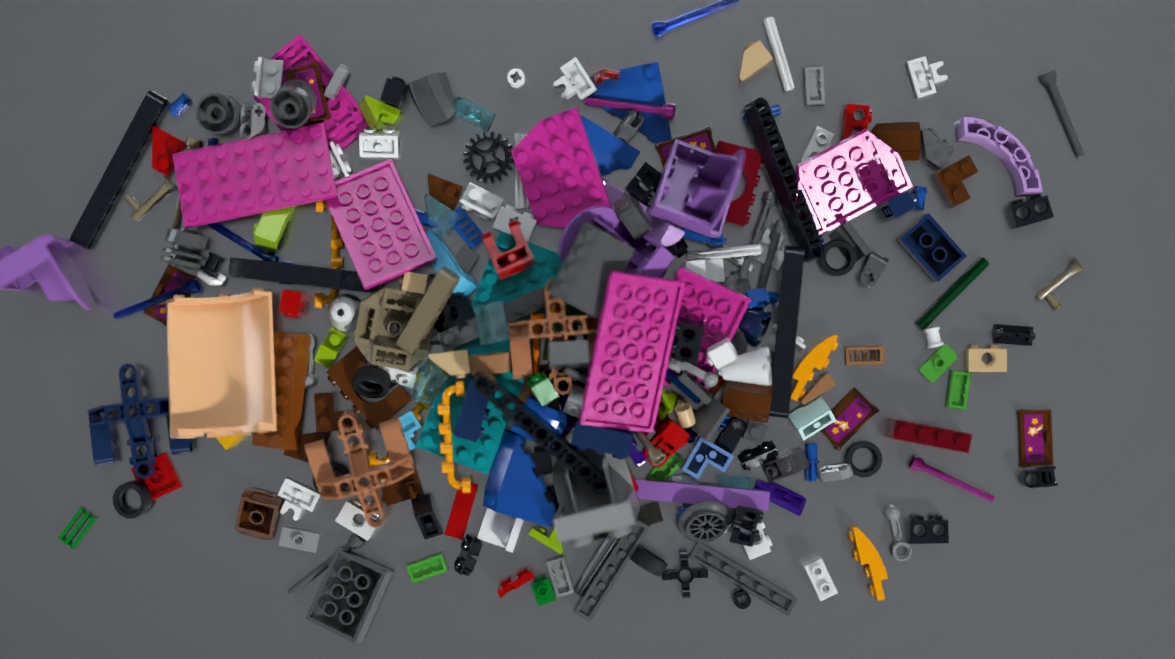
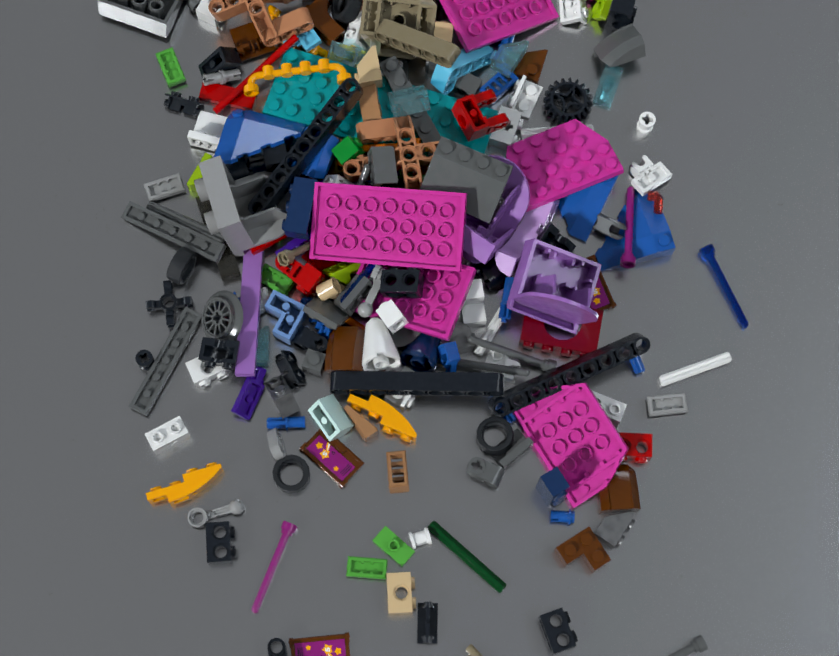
camera: 85 degrees right, 15 degrees down
black brick [434,295,476,333] -> none
dark blue brick [454,379,496,442] -> none
red wing [497,568,535,598] -> none
green brick [531,575,557,606] -> none
flat silver slope [613,193,652,241] -> none
white axle [687,244,762,261] -> none
tan slope [738,40,773,83] -> none
dark red arch [885,418,972,453] -> none
dark blue brick [896,213,967,282] -> none
white plate [906,56,948,99] -> none
lavender brick [957,117,1043,197] -> none
none -> light grey pin [202,68,241,86]
none -> red piece [213,34,299,115]

